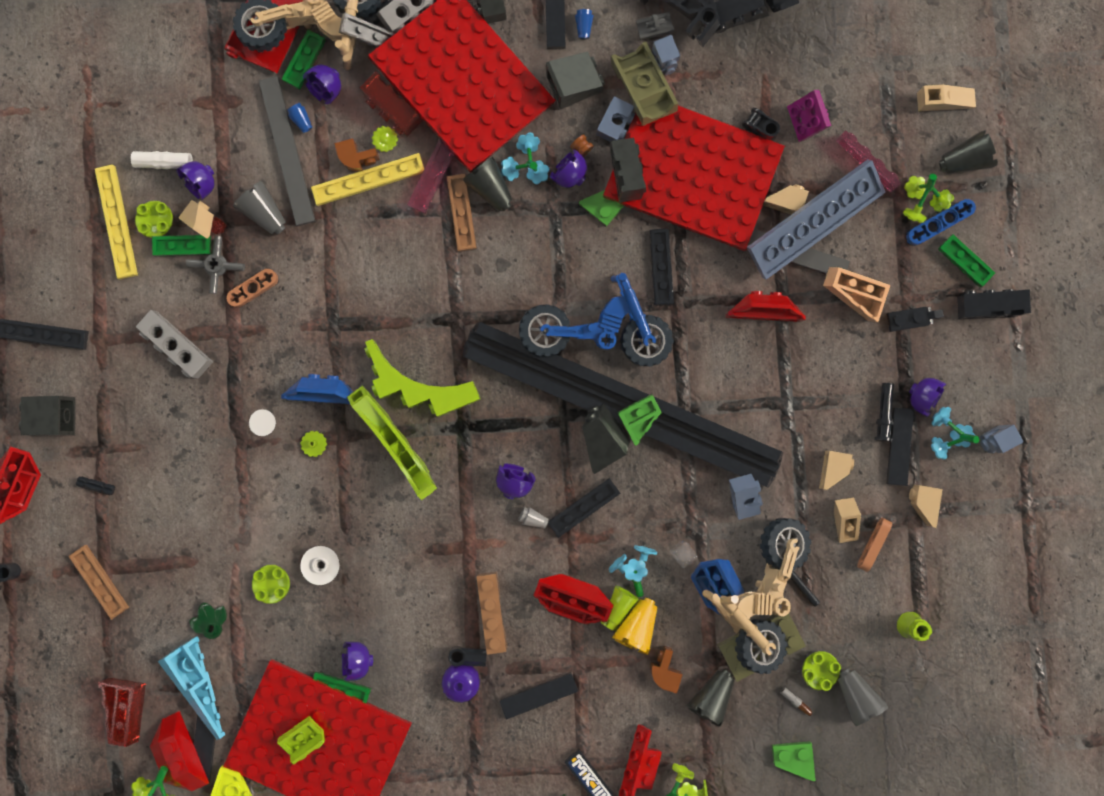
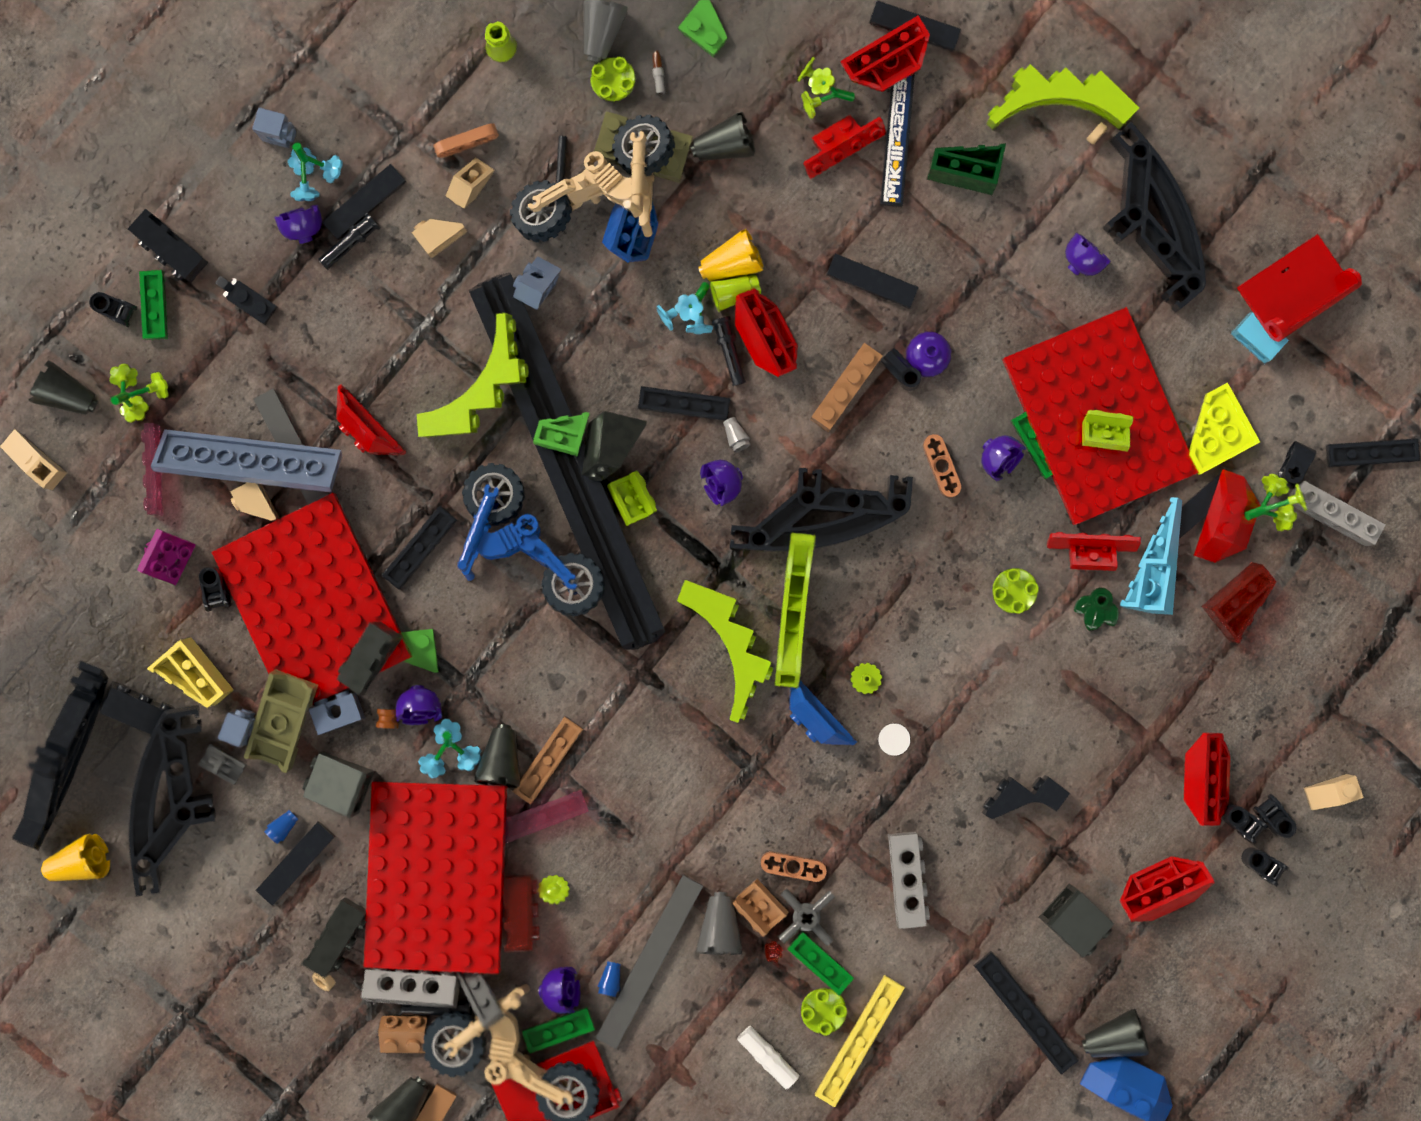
camera: 150 degrees left, 0 degrees up
medium nougat tile [68,545,129,620] -> none
black axle [76,476,115,495] -> none
dark purple cylinder [176,161,214,200] -> none
tan slope [179,200,214,239] -> none
white dish [301,546,339,585] -> none
light yellow tile [311,153,425,206] -> none
dark orange brick [334,138,380,173] -> none
dark orange brick [650,646,682,693] -> none
clear brick [669,540,698,568] -> none
light nougat wedge [823,267,890,322] -> none
blue beam [906,199,976,246] -> none
tan slope [909,485,942,528] -> none
none -> black piece [89,292,138,328]
none -> light yellow wedge [147,637,234,708]
none -> lime arch [416,313,529,437]
none -> lime bracket [607,470,657,526]
none -> black pin [711,316,746,386]
none -> black piece [729,468,913,552]
none -> medium nougat bracket [733,879,788,937]
none -> nougat beam [923,434,961,498]
none -> black arch [982,775,1070,819]
none -> red bracket [1047,532,1141,571]
none -> red wedge [1184,733,1230,826]

